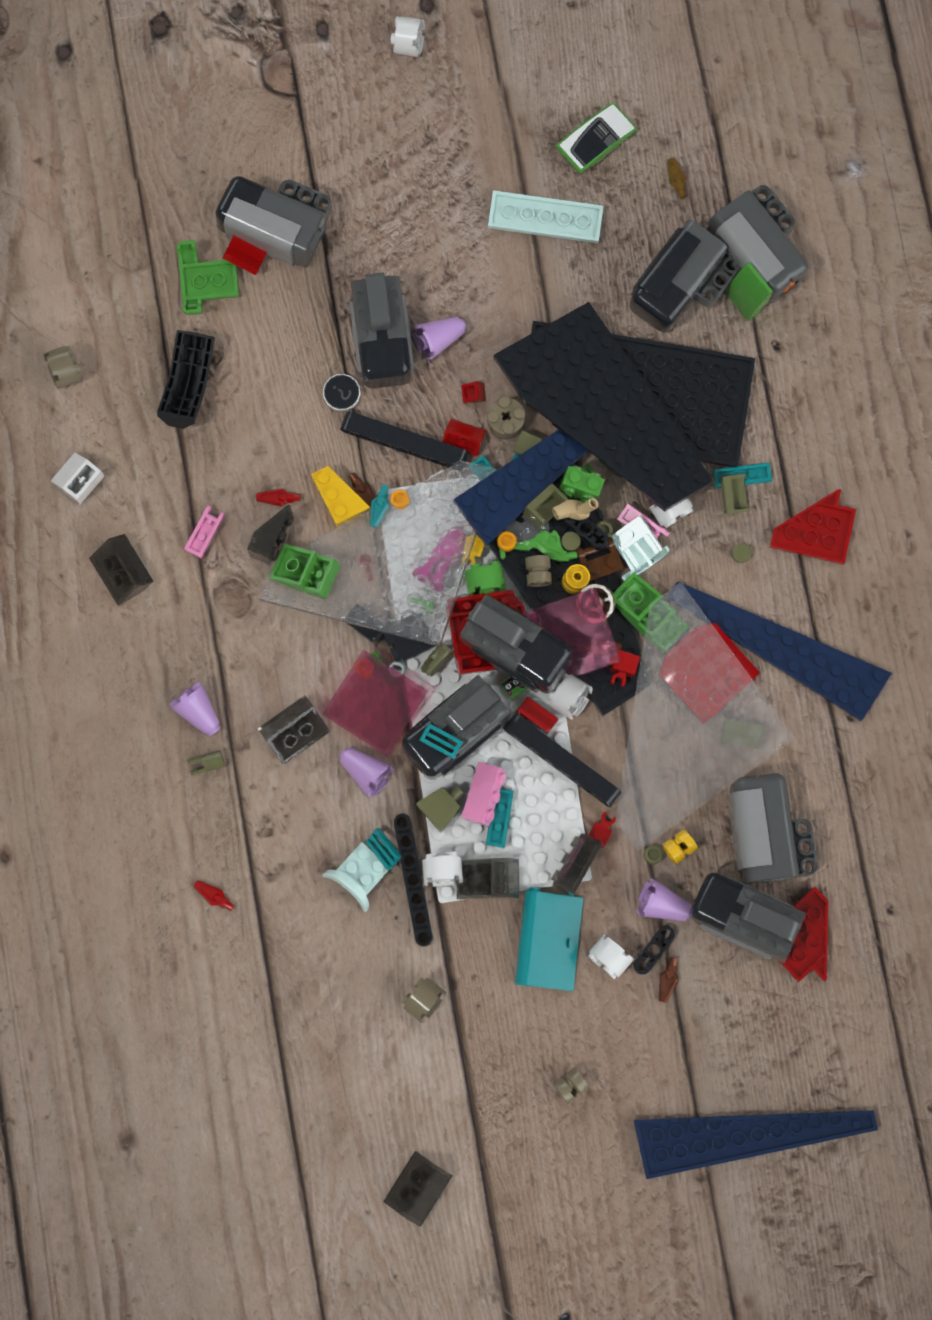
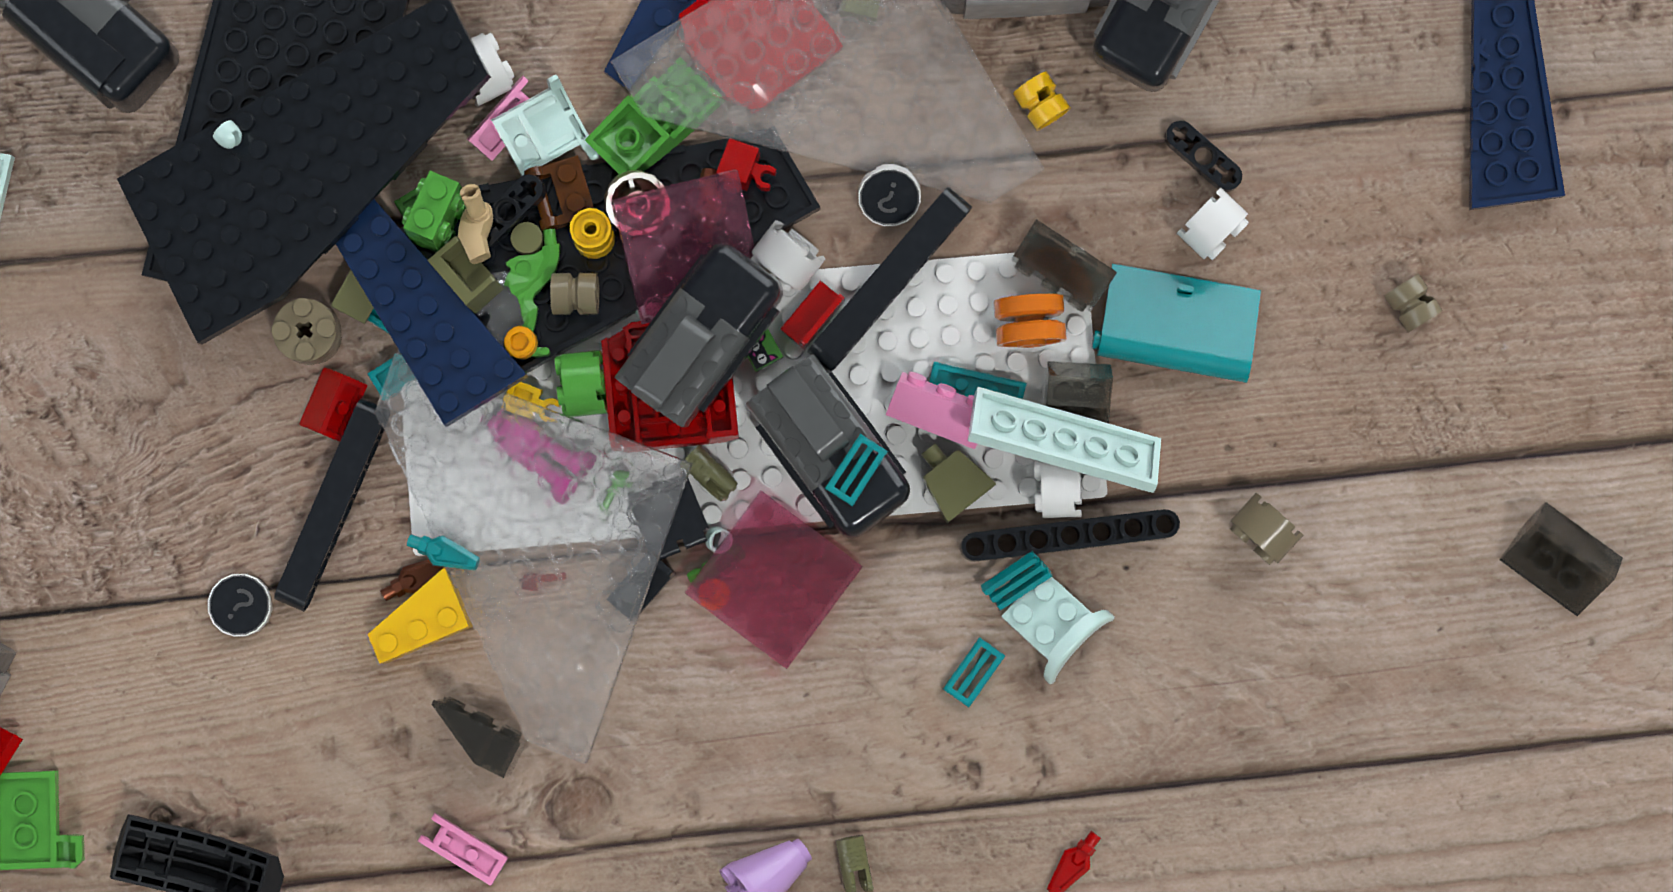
camera: 85 degrees left, 5 degrees up
red piece [256,488,301,507] -> none
clear smoke slope [258,695,330,765] -> none
bright green slope [269,544,341,599] -> none
lavender cone [339,747,394,798] -> none
piece [350,272,414,389] -> none
light orange tile [390,489,410,510] -> none
lavender cone [412,317,466,361] -> none
red slope [461,381,486,404] -> none
red plate [586,812,616,848] -> none
olive tile [594,521,613,541] -> none
lavender cone [636,878,692,921] -> none
olive tile [643,845,663,865] -> none
copper piece [659,957,678,1003] -> none
none -> light aqua hinge [213,120,242,149]
none -> black tile [858,164,921,226]
none -> teal tile [943,637,1005,708]
none -> light aqua plate [968,387,1161,493]
none -> orange wheel [994,294,1067,348]

